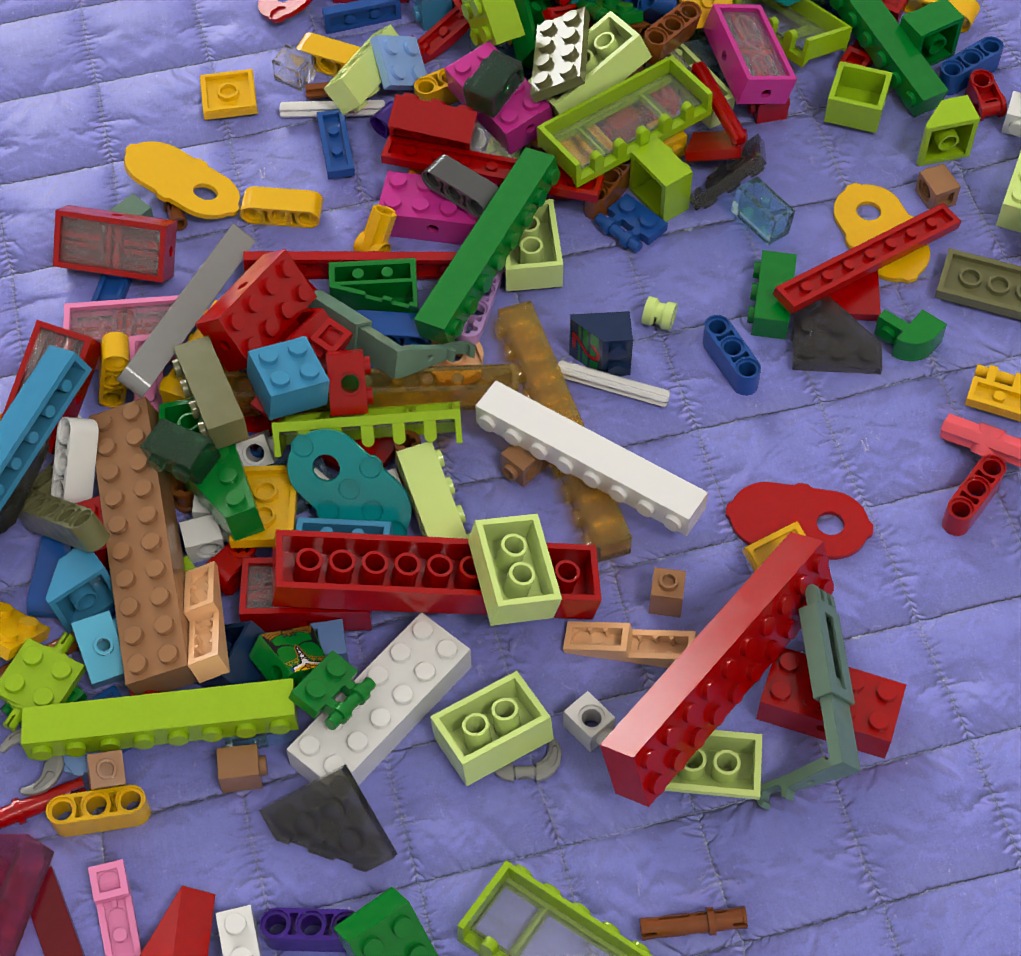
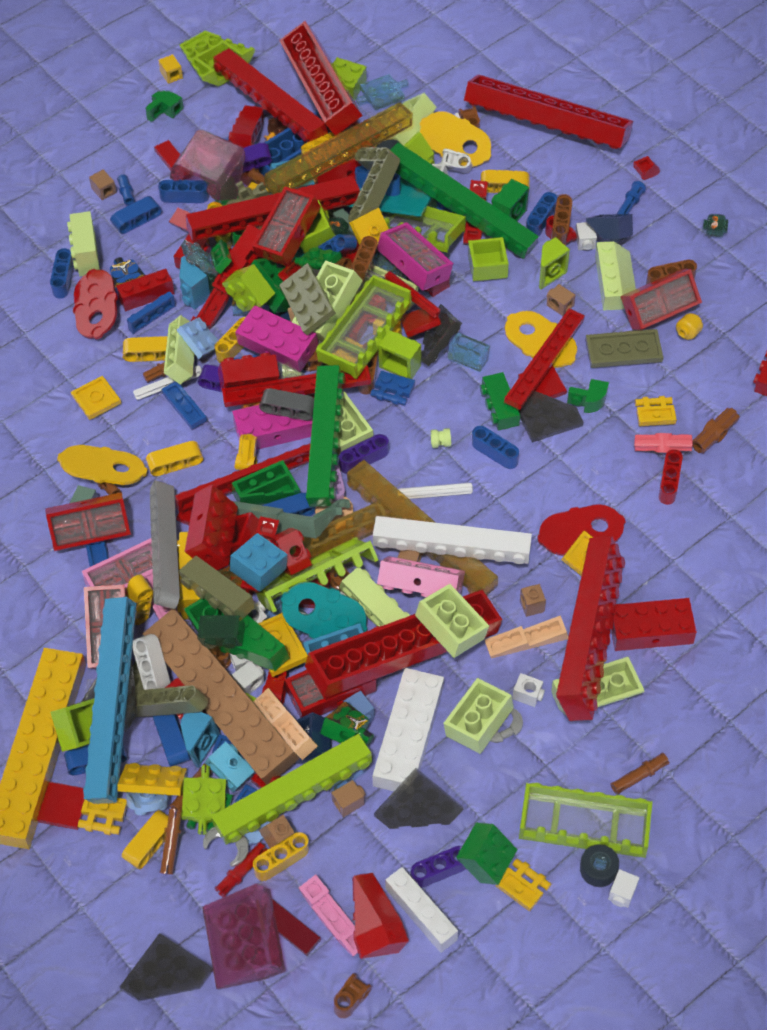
camera: 25 degrees left, 0 degrees up
clear brick [272,45,316,91] -> none
green plate [289,650,376,730] -> none
clear green brick [463,50,524,118] -> none
dark blue slope [569,311,633,377] -> none
sand green hinge [757,584,861,810] -> none
none -> dark purple beam [339,434,389,474]
none -> bright pink brick [377,556,465,597]
none -> dark orange beam [551,194,573,244]

